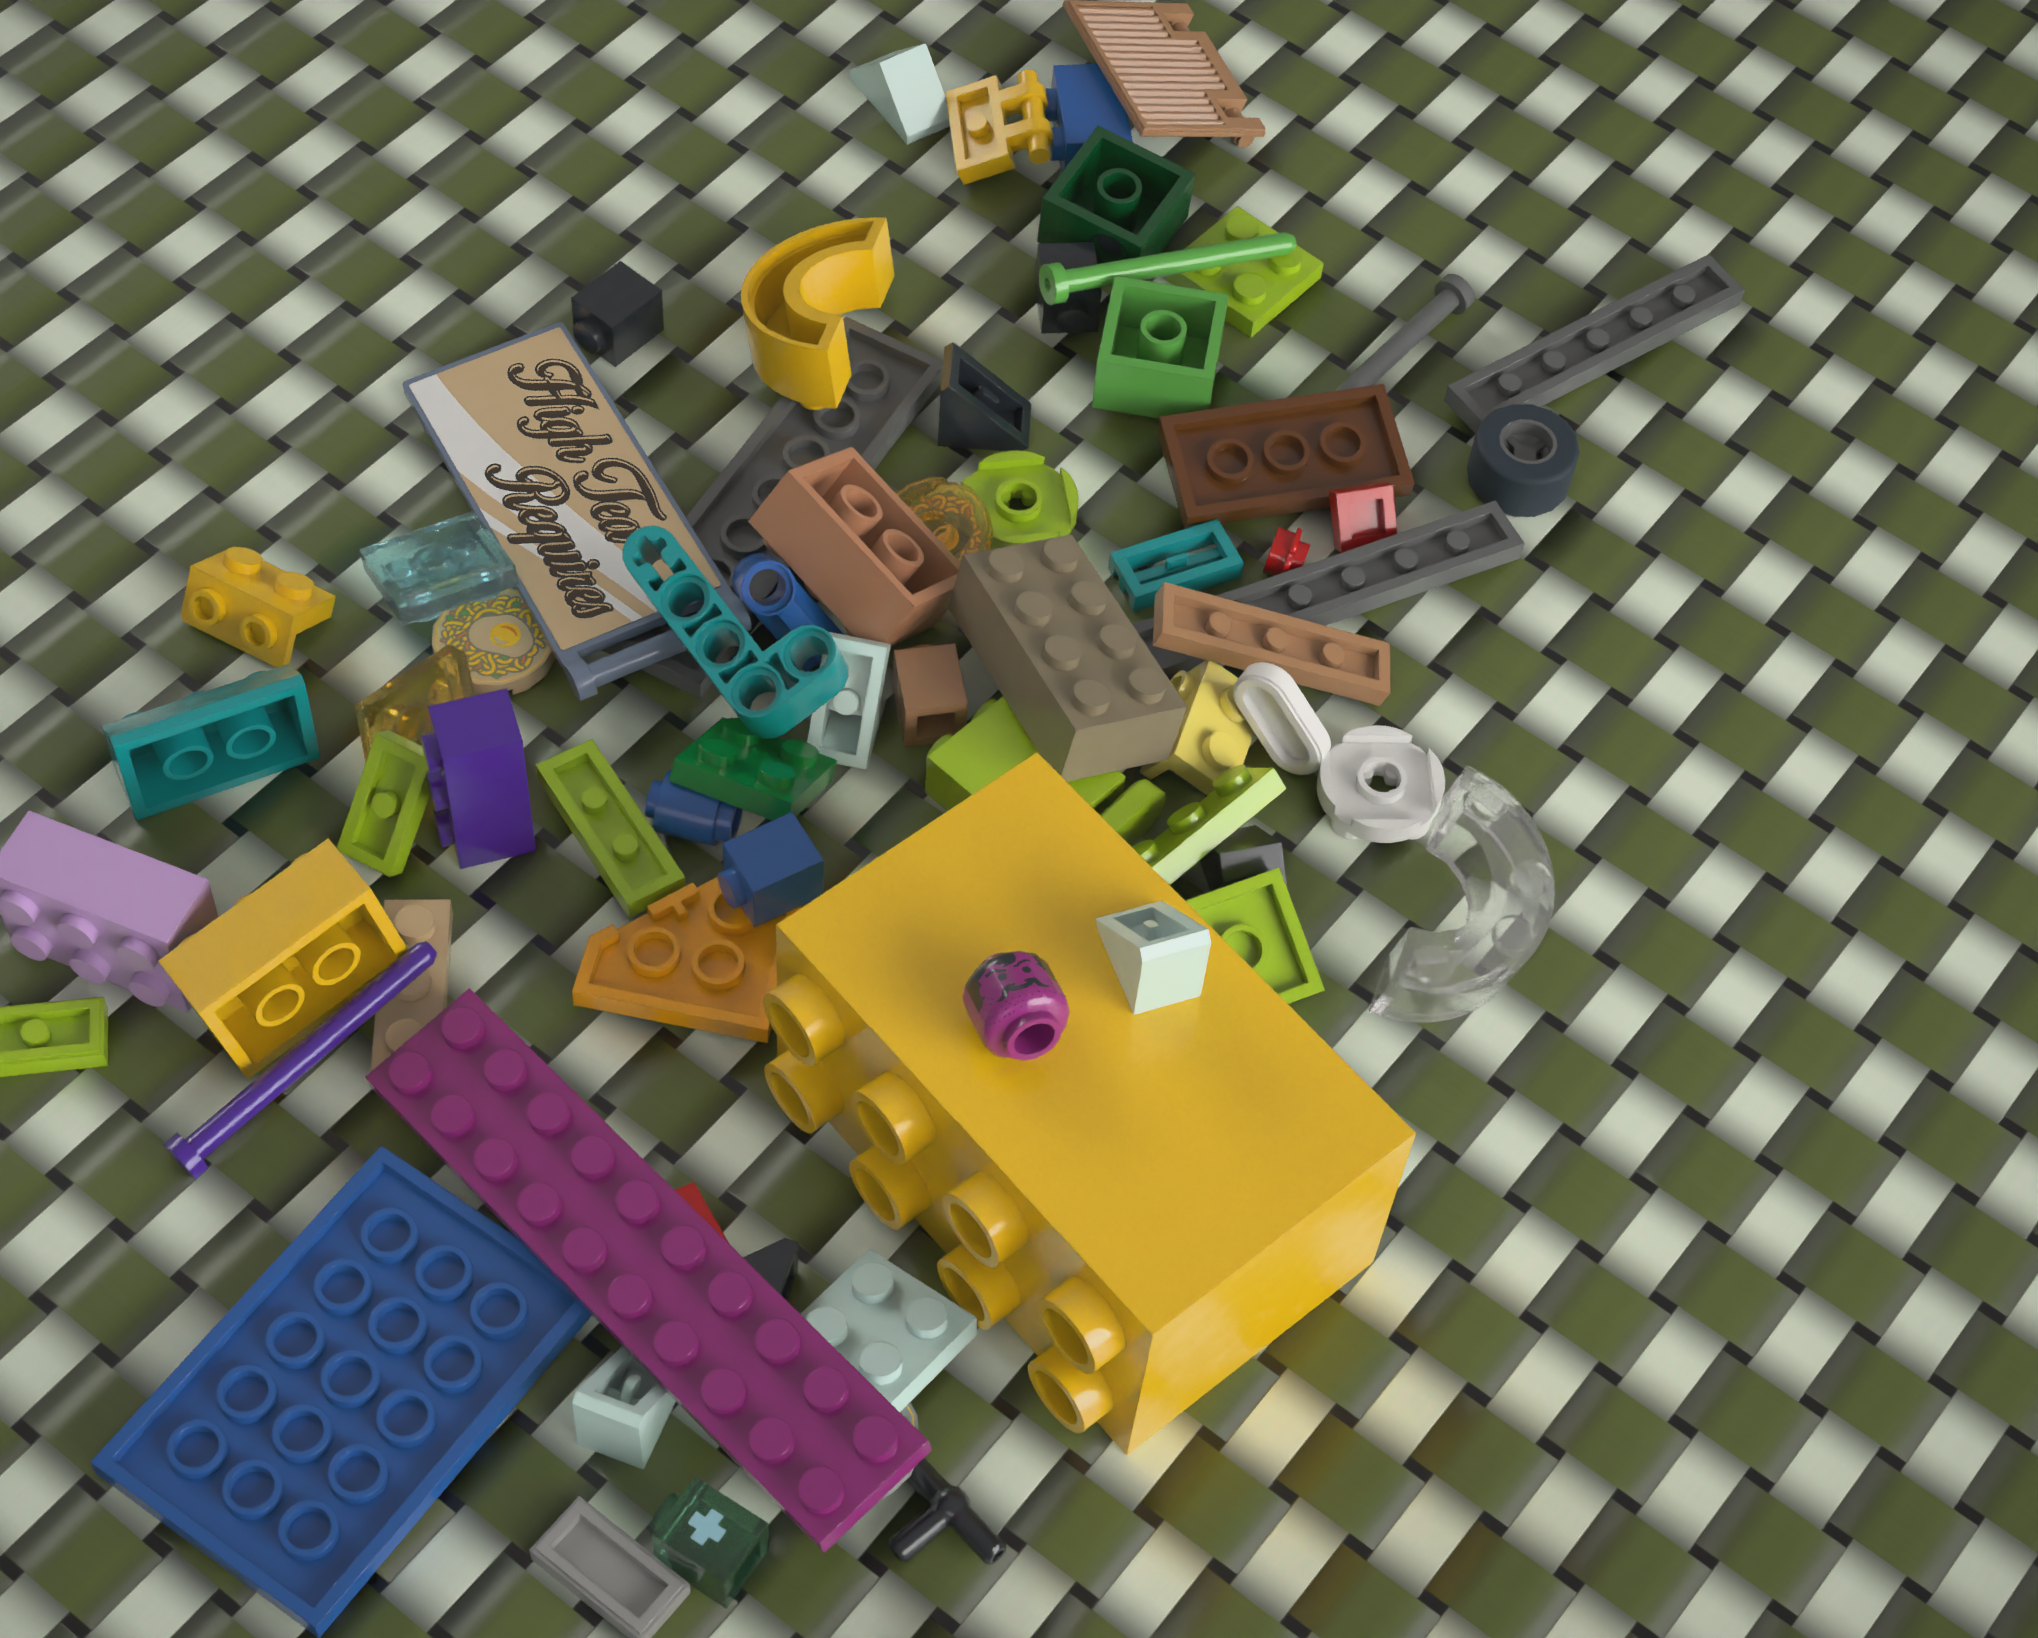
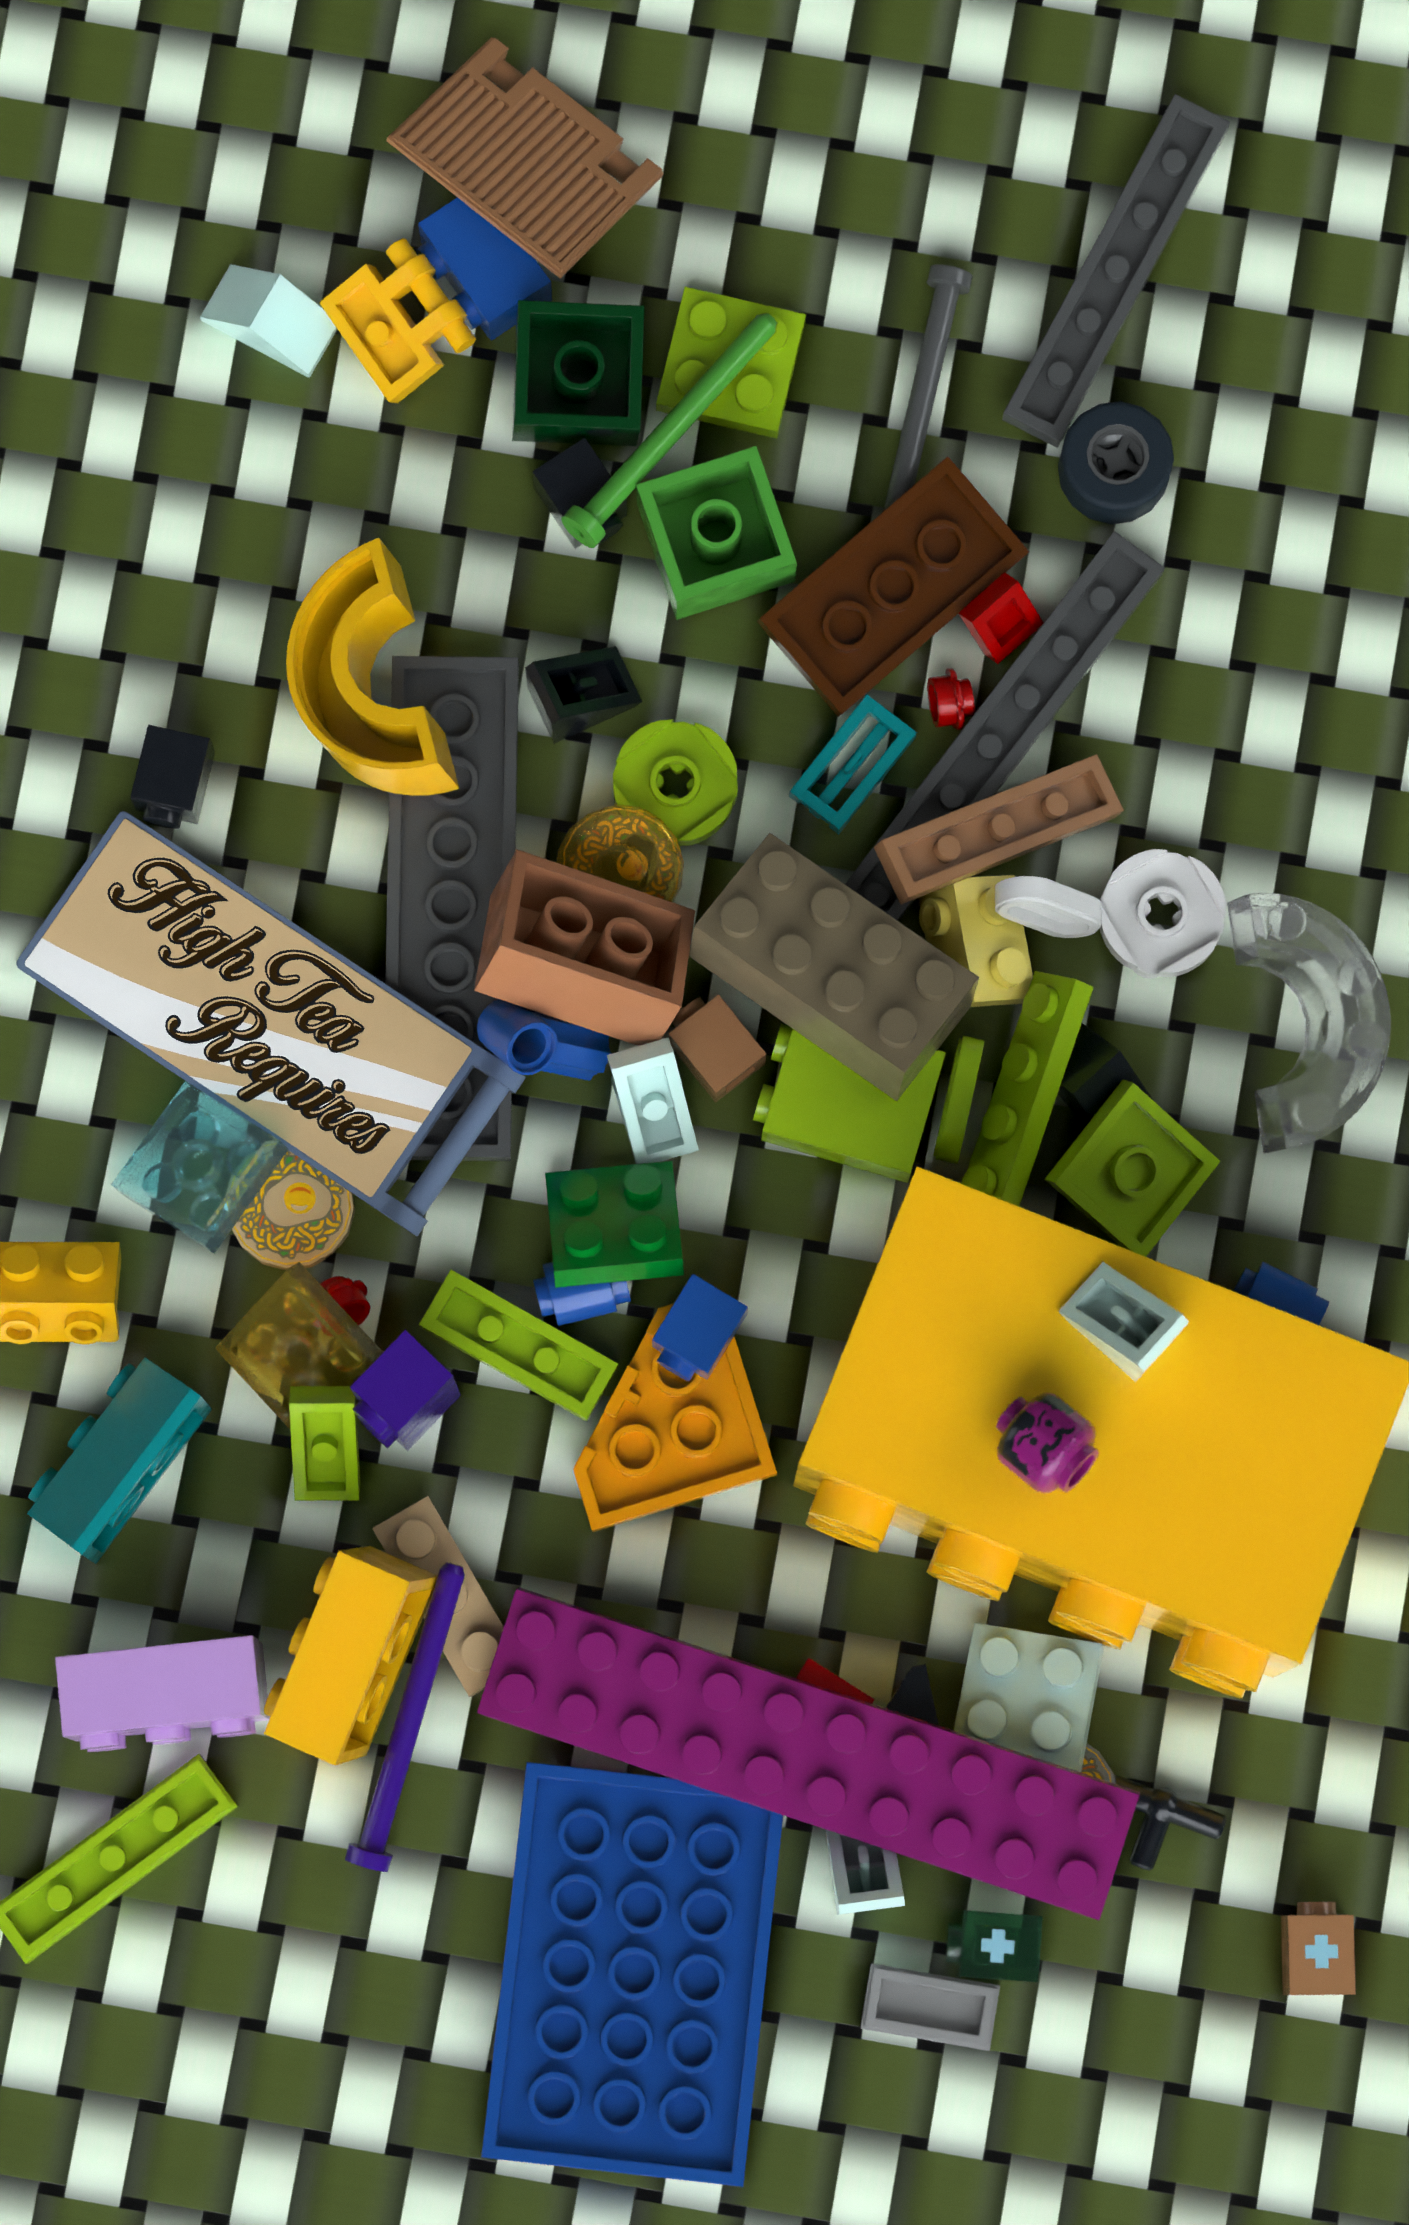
camera: 25 degrees left, 25 degrees up
teal beam [622,525,849,739] -> none

